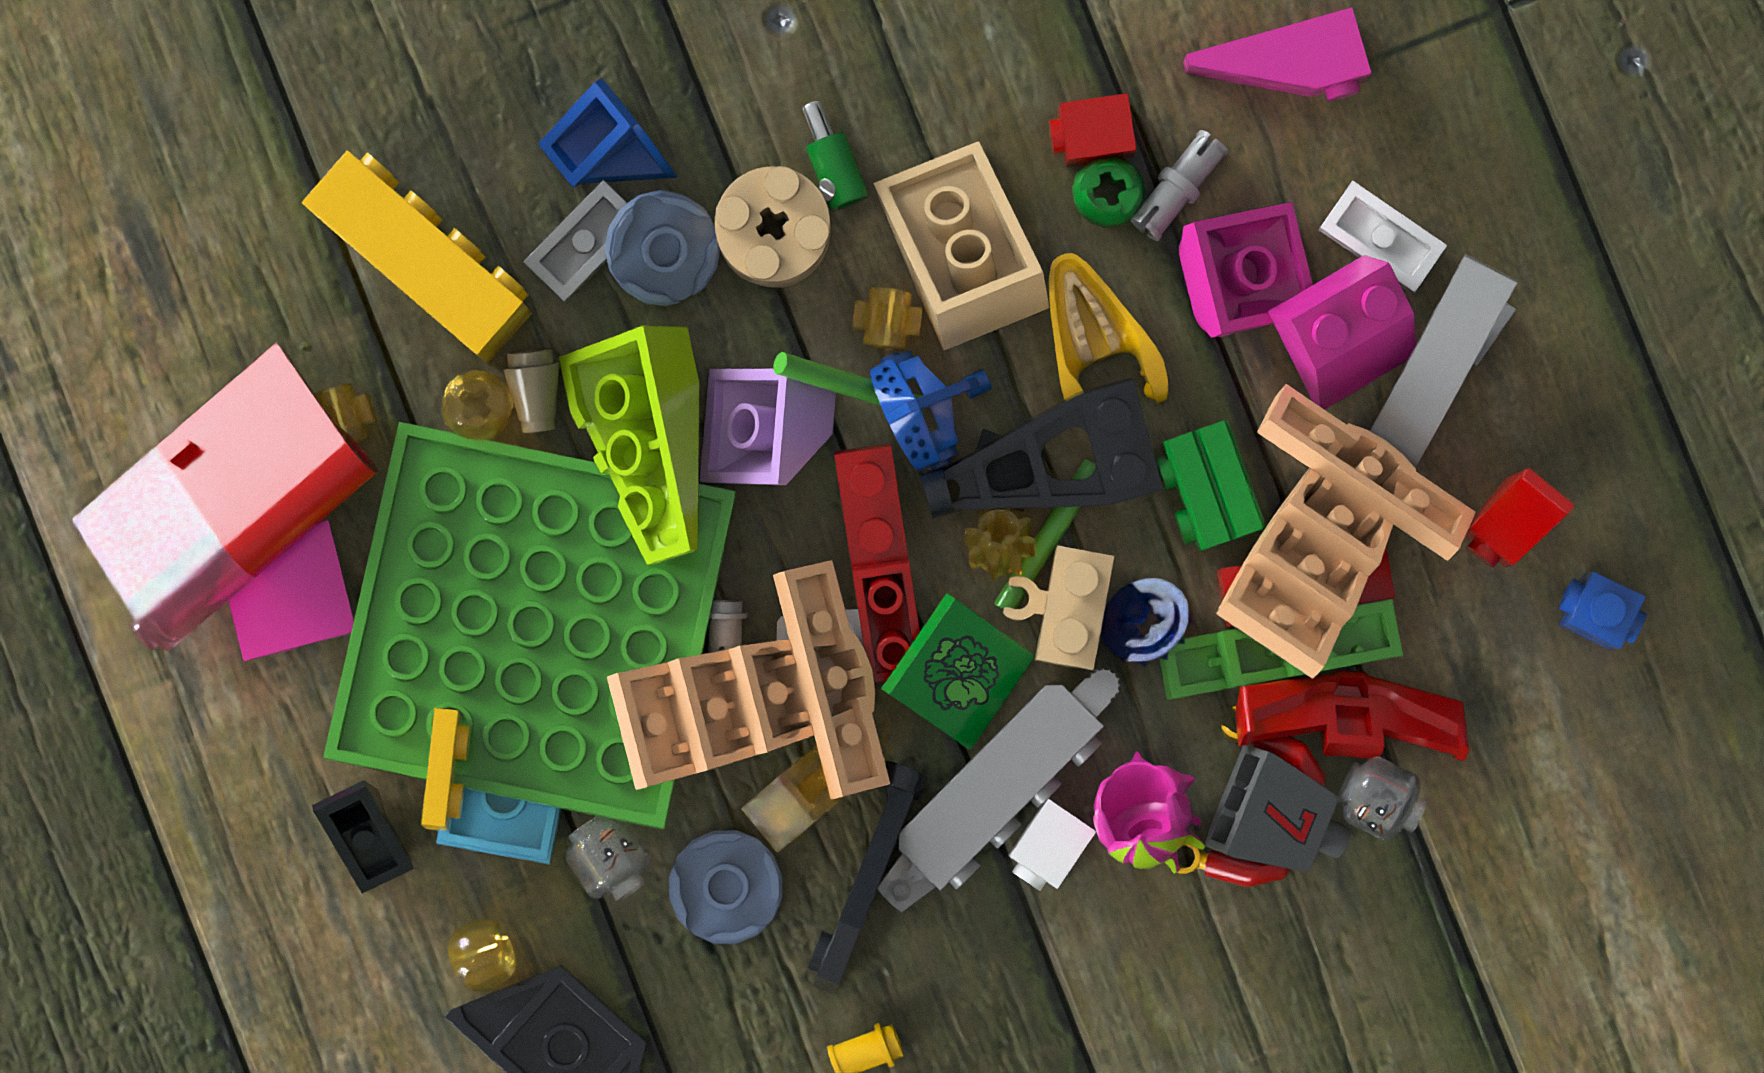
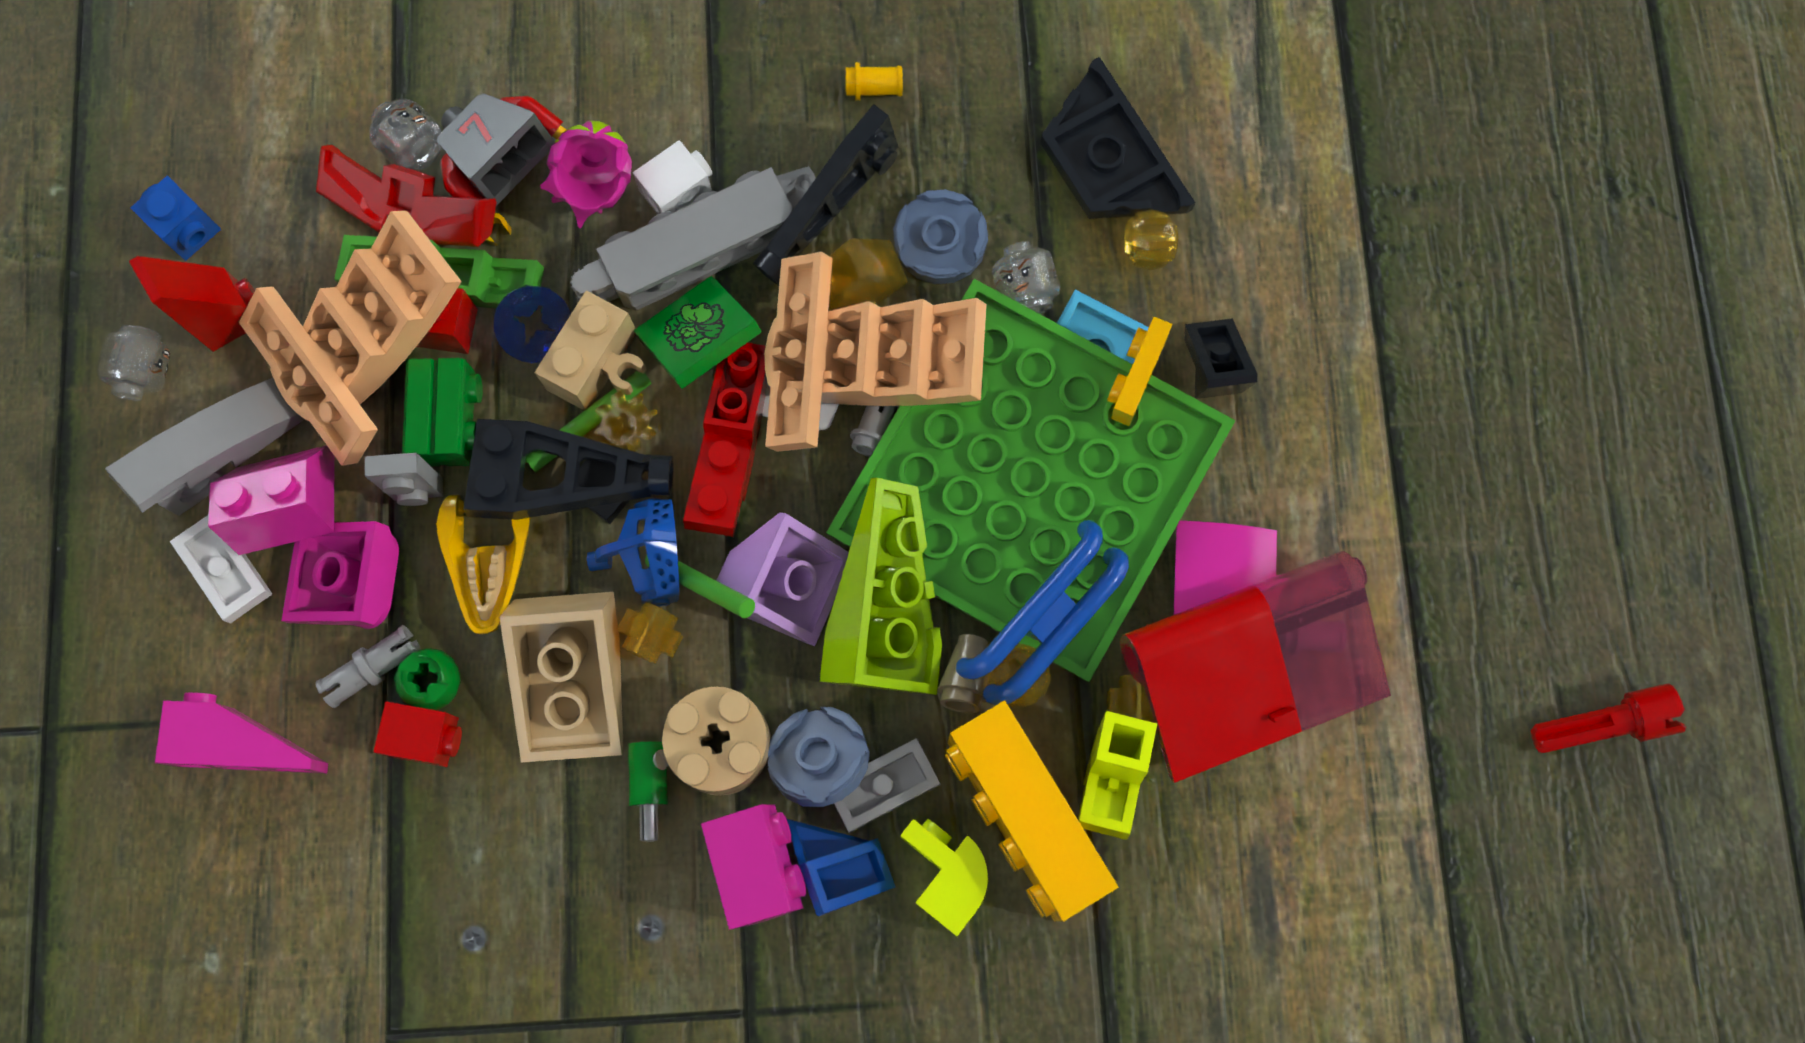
camera: 165 degrees left, 10 degrees down
none -> clear head [97,325,171,401]
none -> light grey plate [365,453,443,506]
none -> dark pink slope [701,804,806,930]
none -> neon yellow brick [900,819,988,936]
none -> blue piece [956,520,1129,705]
none -> neon yellow brick [1078,711,1157,840]

